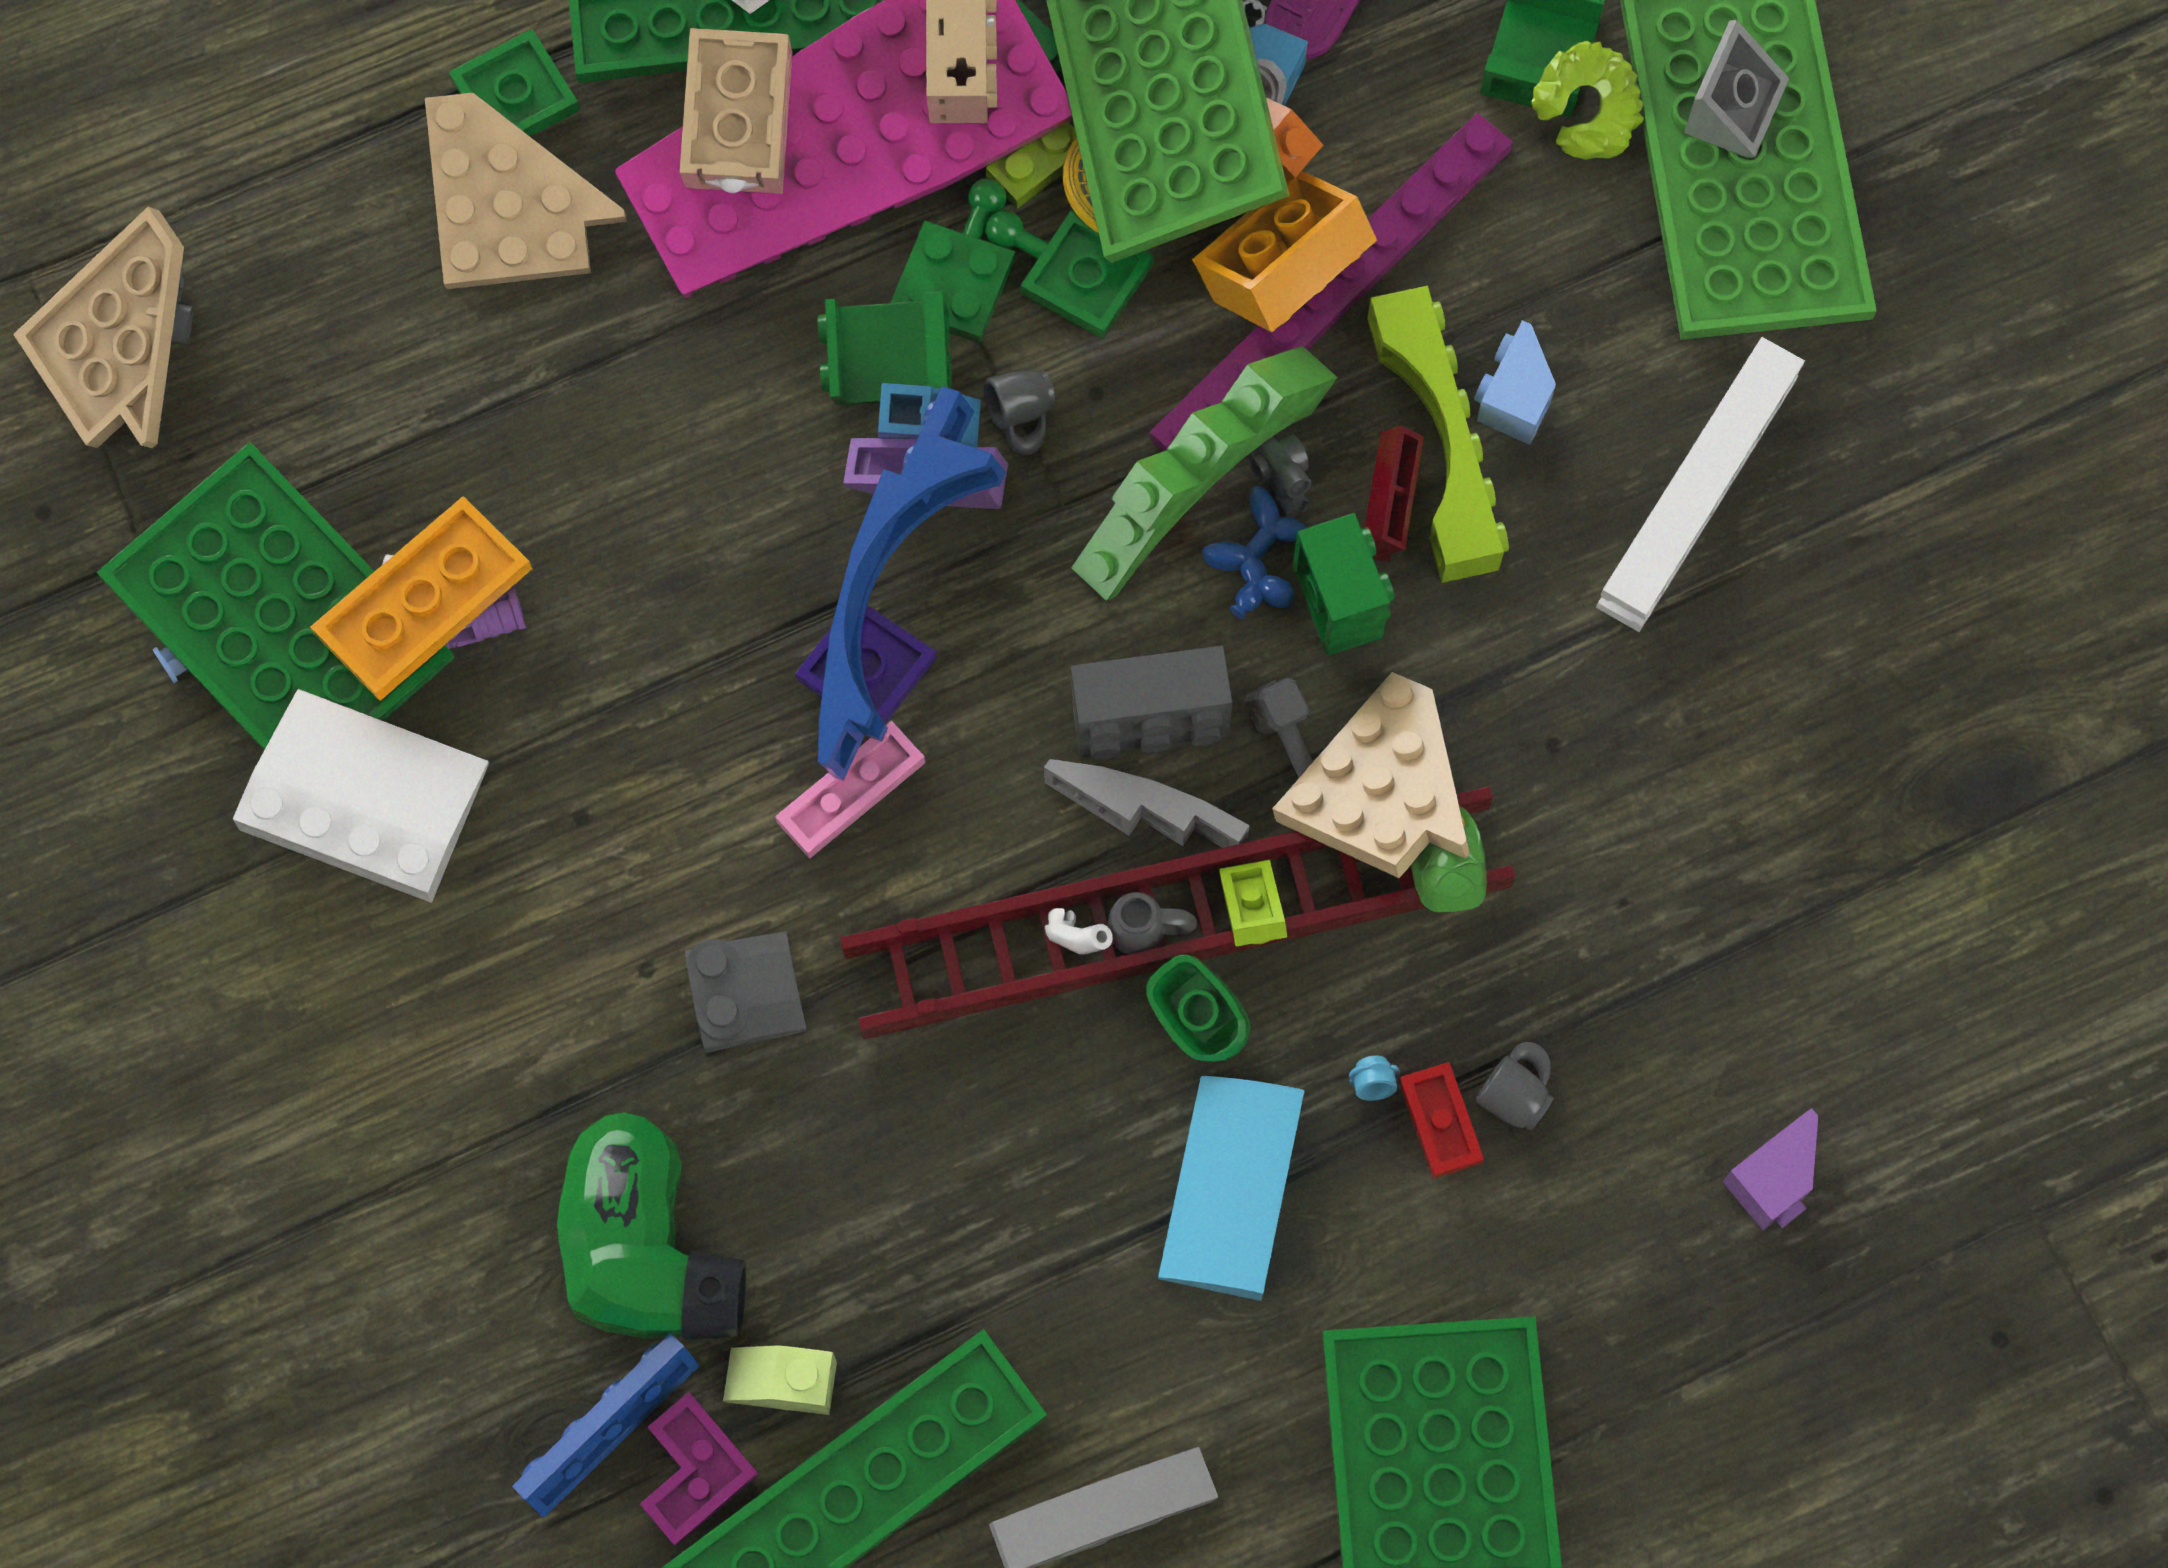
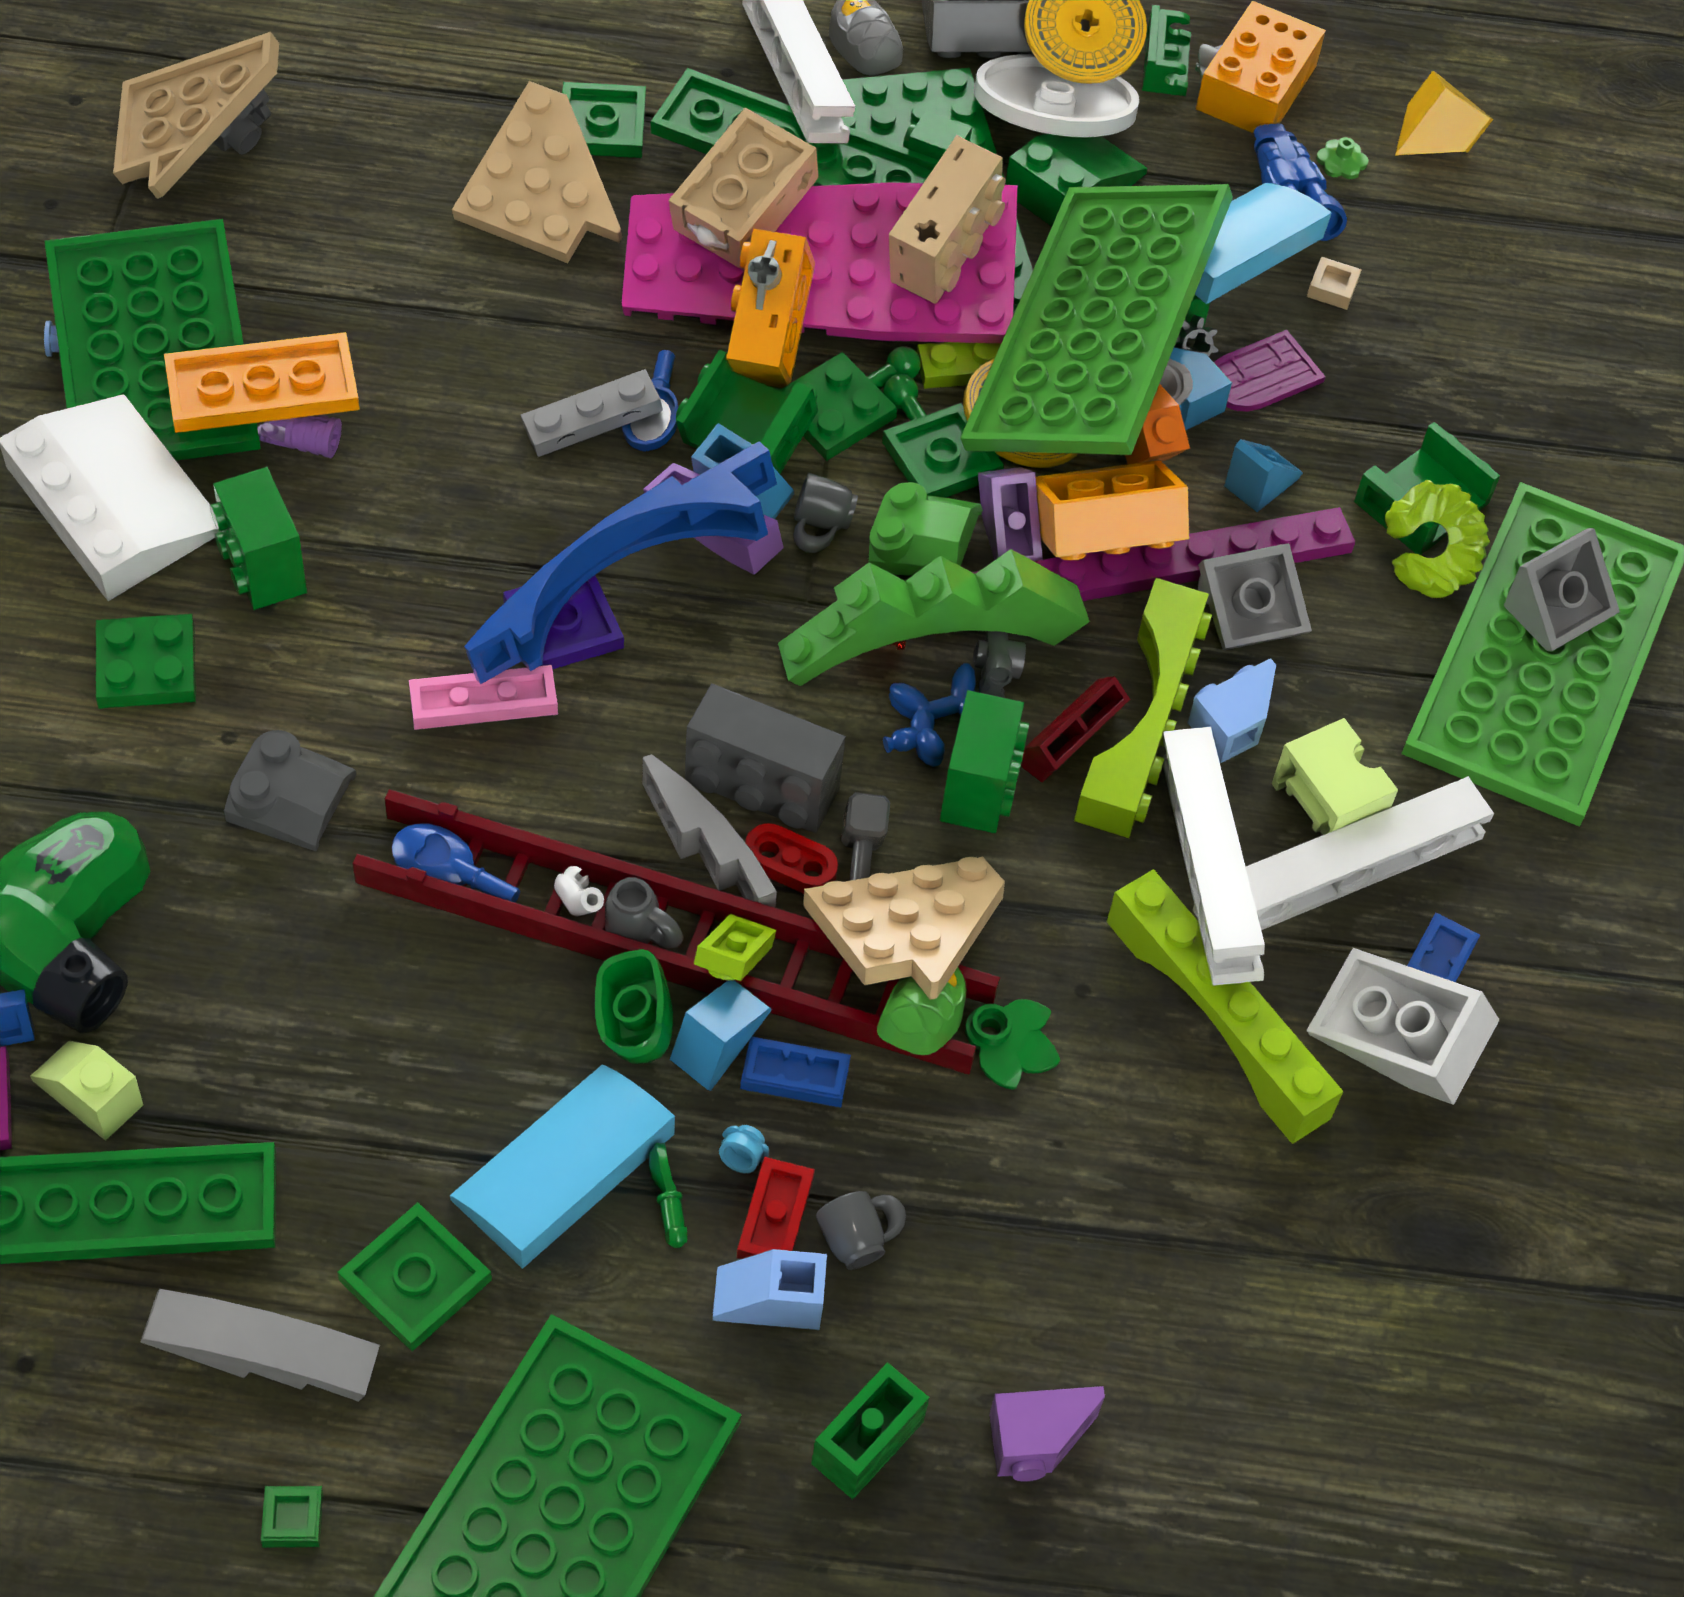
camera: 25 degrees right, 15 degrees down
none -> green plate [96,614,196,709]
none -> green brick [209,467,307,610]
none -> green plate [337,1202,492,1352]
none -> blue piece [392,824,520,903]
none -> light grey plate [521,369,663,457]
none -> blue piece [622,350,678,451]
none -> green piece [649,1143,687,1248]
none -> dark azure slope [670,980,772,1091]
none -> light blue slope [712,1249,827,1330]
none -> light orange piece [726,228,815,388]
none -> blue plate [740,1037,851,1108]
none -> red plate [745,823,838,894]
none -> green brick [811,1362,930,1500]
none -> bright green slope [868,482,983,576]
none -> green plate [965,999,1060,1090]
none -> medium lavender slope [978,467,1043,561]
none -> lime arch [1107,869,1343,1144]
none -> white piece [1163,727,1265,986]
none -> light grey slope [1198,543,1312,650]
none -> dark azure slope [1224,439,1303,512]
none -> yellowish green piece [1271,718,1398,835]
none -> white slope [1307,948,1499,1105]
none -> blue plate [1407,913,1480,983]

